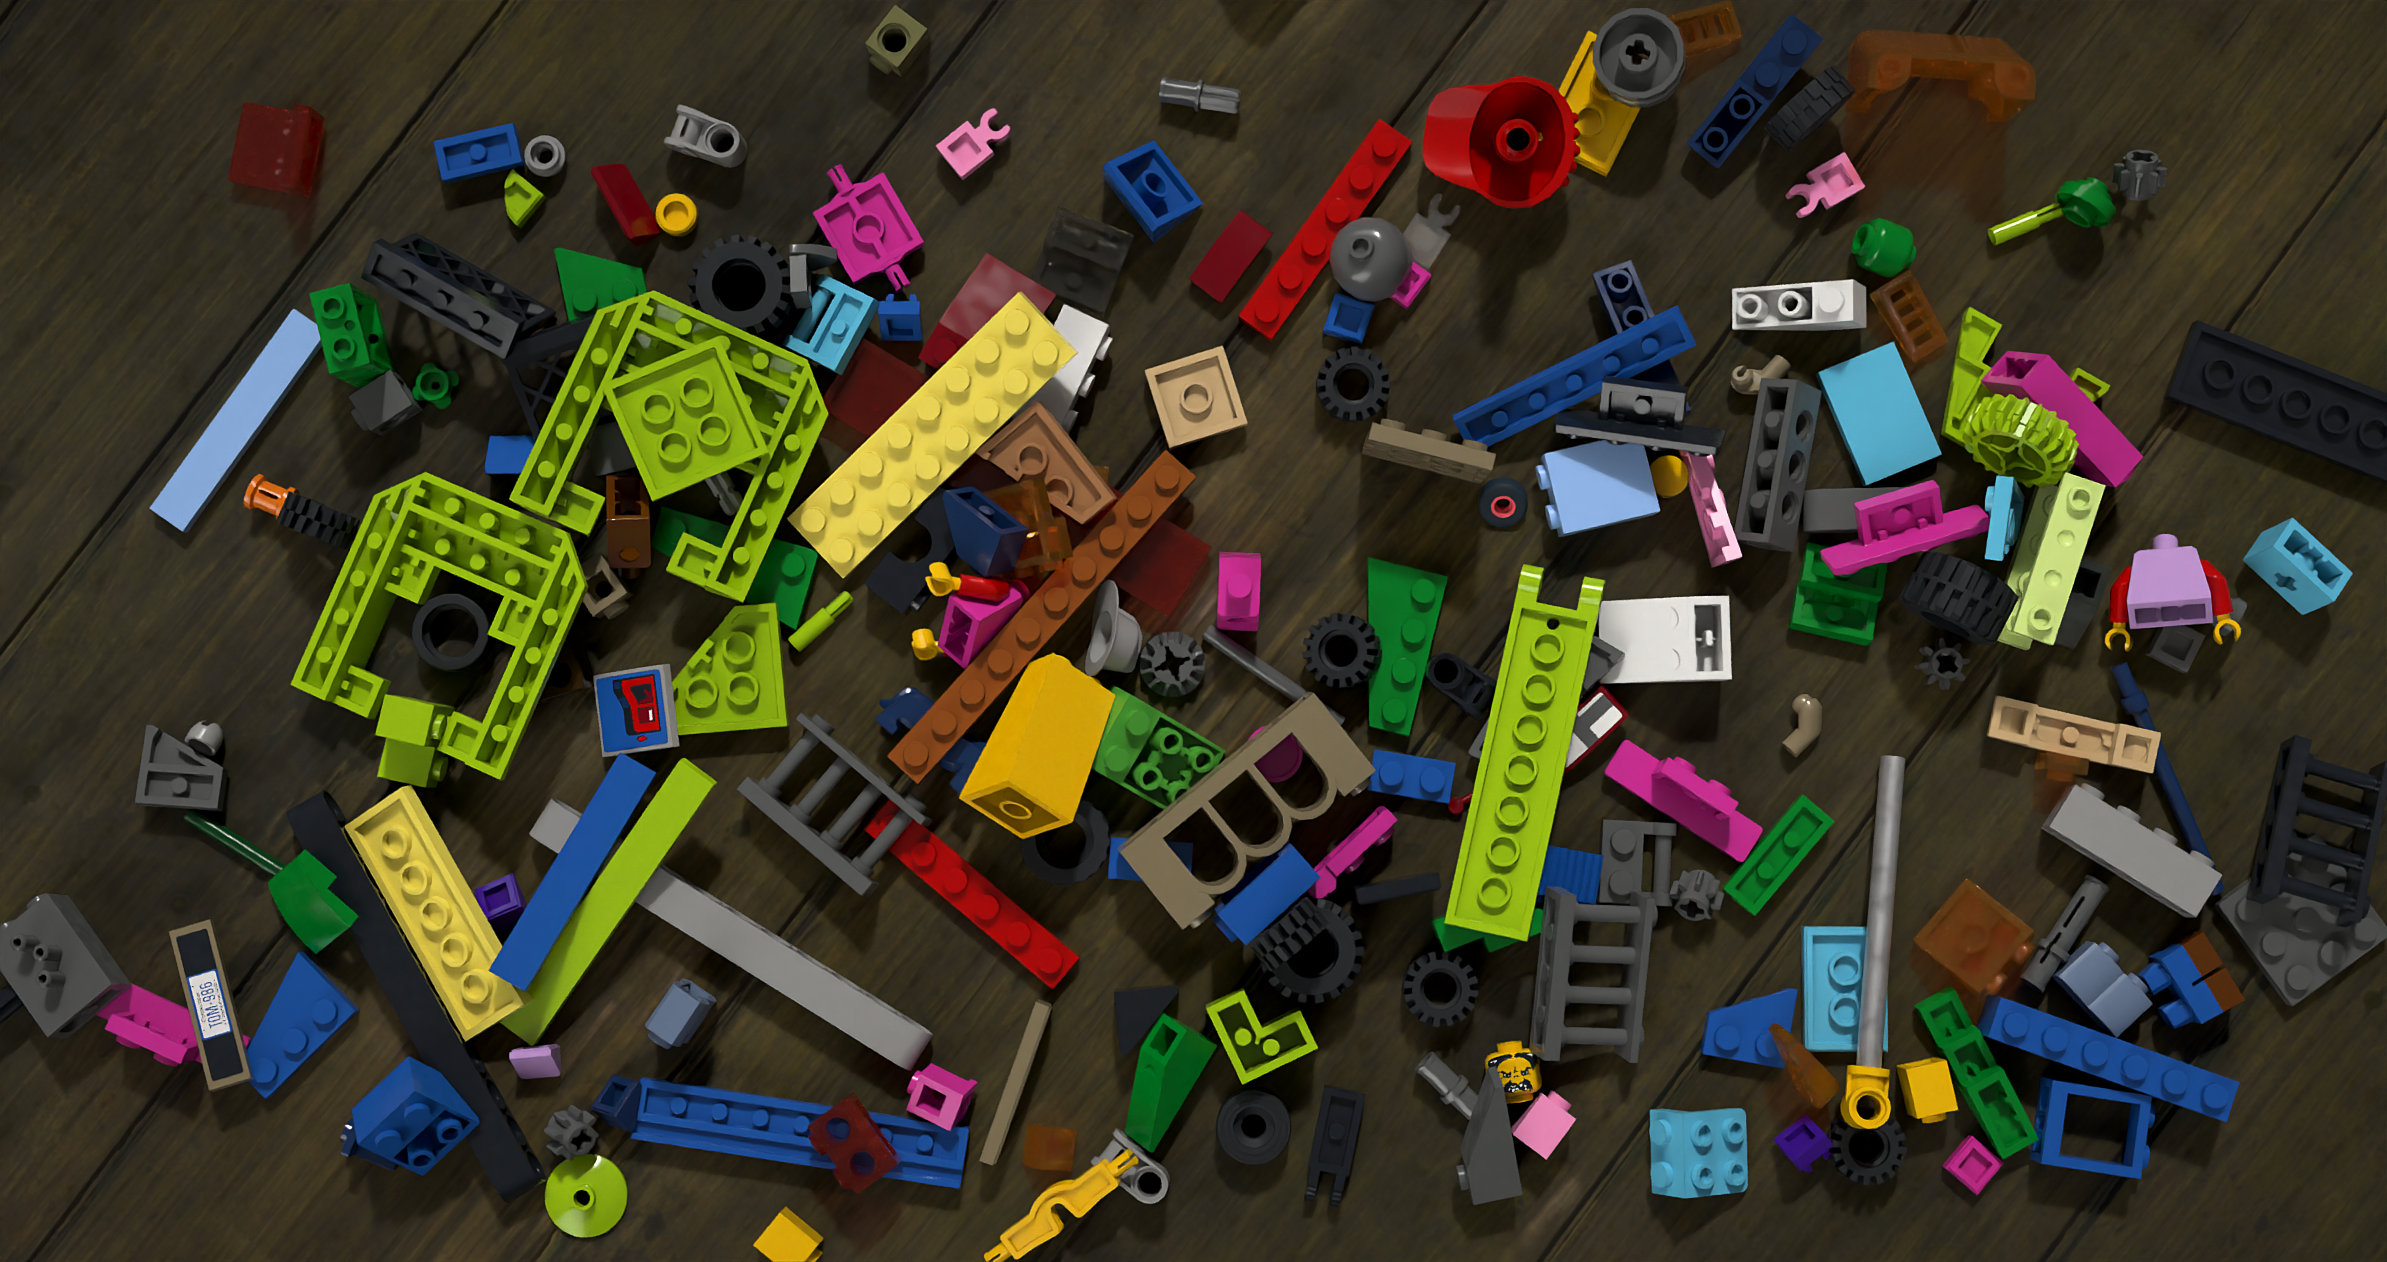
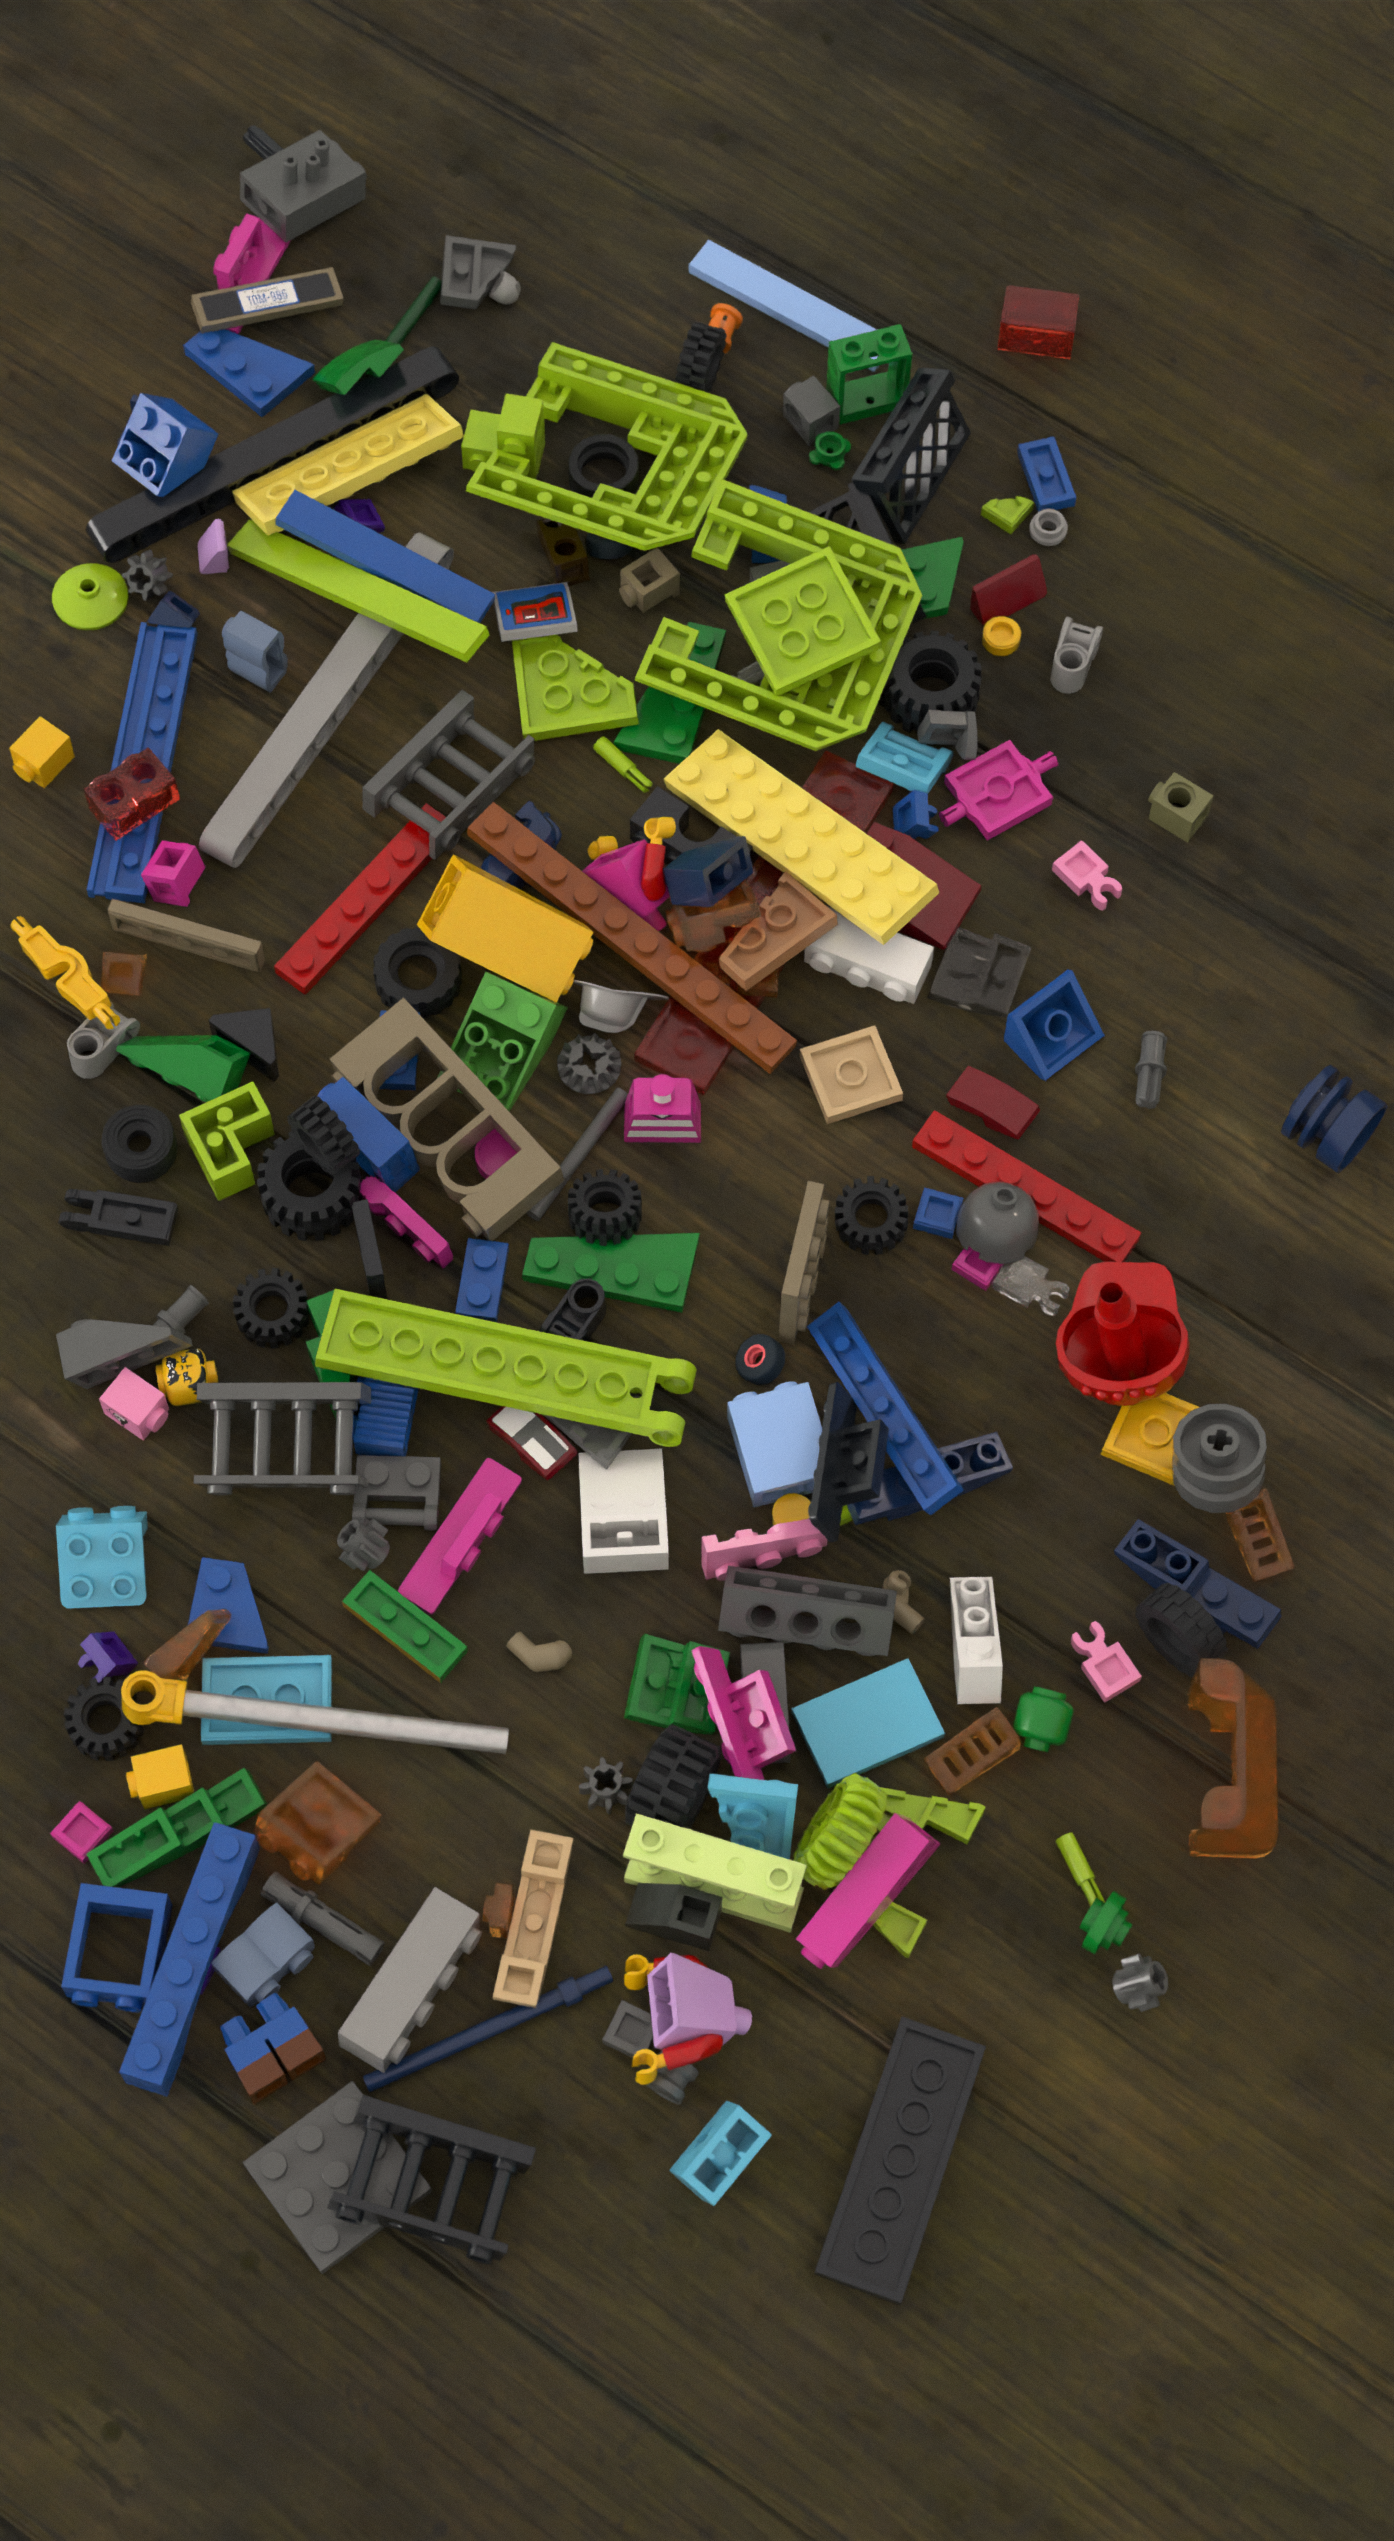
camera: 85 degrees right, 20 degrees down
reddish brown torso [606,475,651,579] -> none

